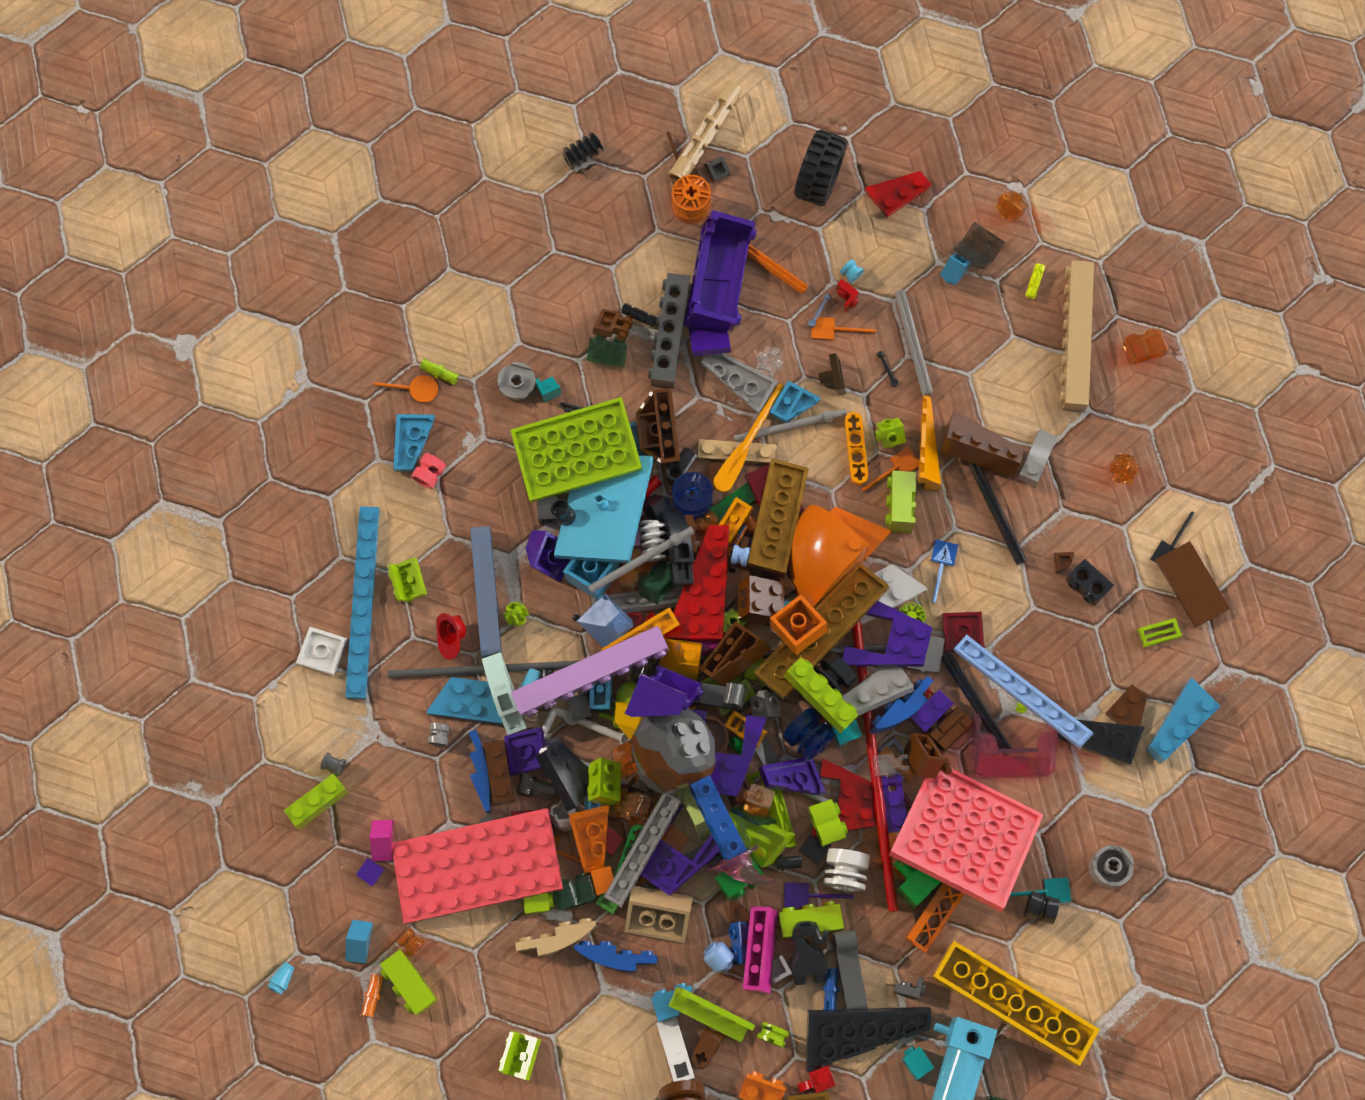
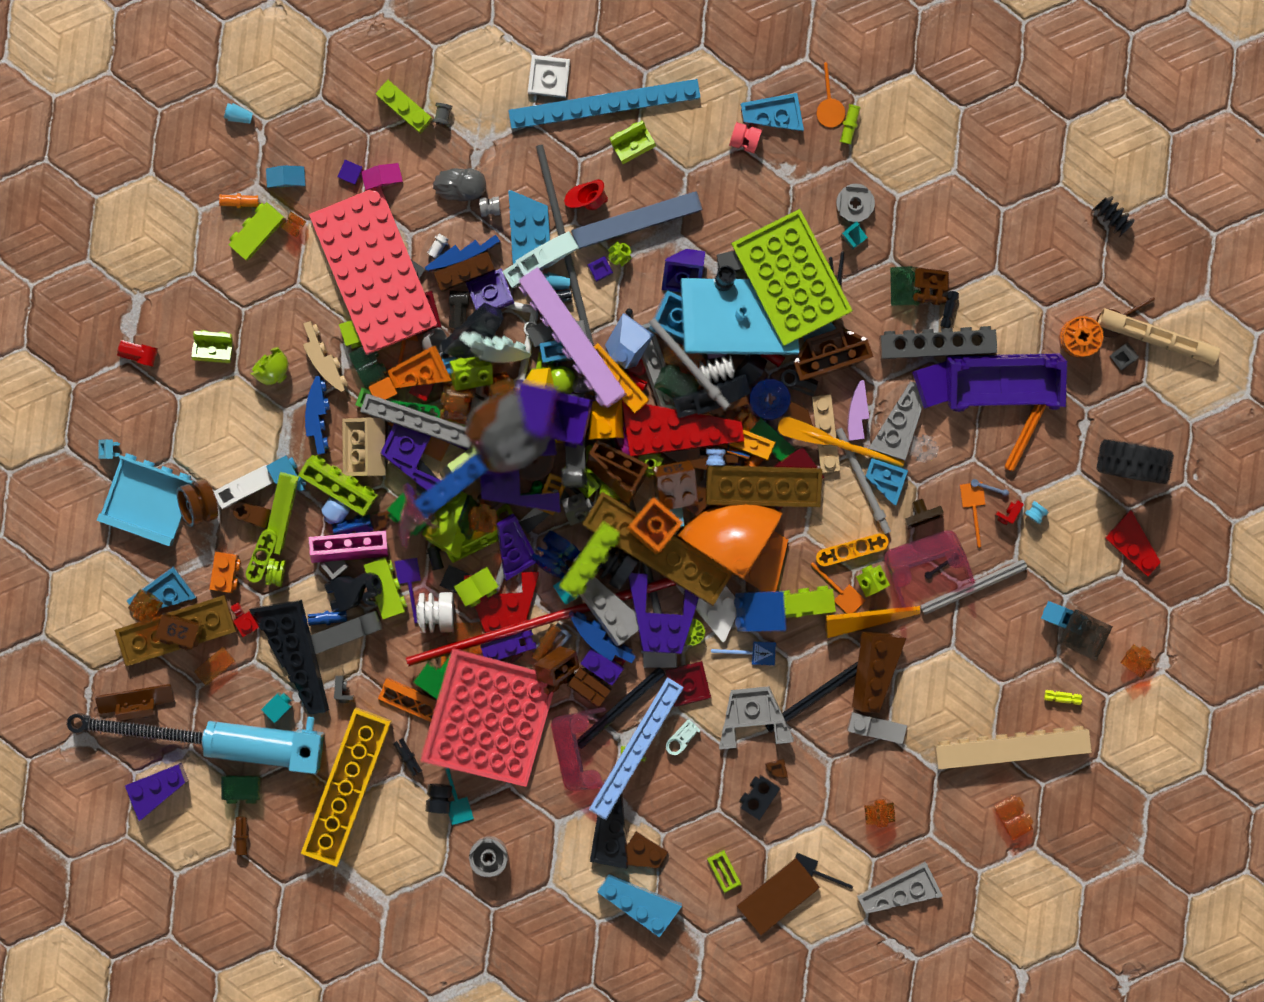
camera: 80 degrees right, 15 degrees up
clear plate [873,753,910,777] -> none
none -> lime beam [246,529,278,582]
none -> lime cylinder [251,347,289,385]
none -> lime brick [298,455,378,516]
none -> black pin [393,738,423,777]
none -> white pin [427,234,449,258]
none -> dark grey hair [433,168,486,201]
none -> light aqua slope [460,332,531,363]
none -> dark purple tile [588,256,613,282]
none -> light aqua piece [666,720,700,755]
none -> light grey wing [719,686,794,749]
none -> blue slope [734,592,786,632]
none -> lavender slope [847,380,869,441]
none -> light grey wing [857,862,943,914]
none -> clear pink windscreen [884,530,975,607]

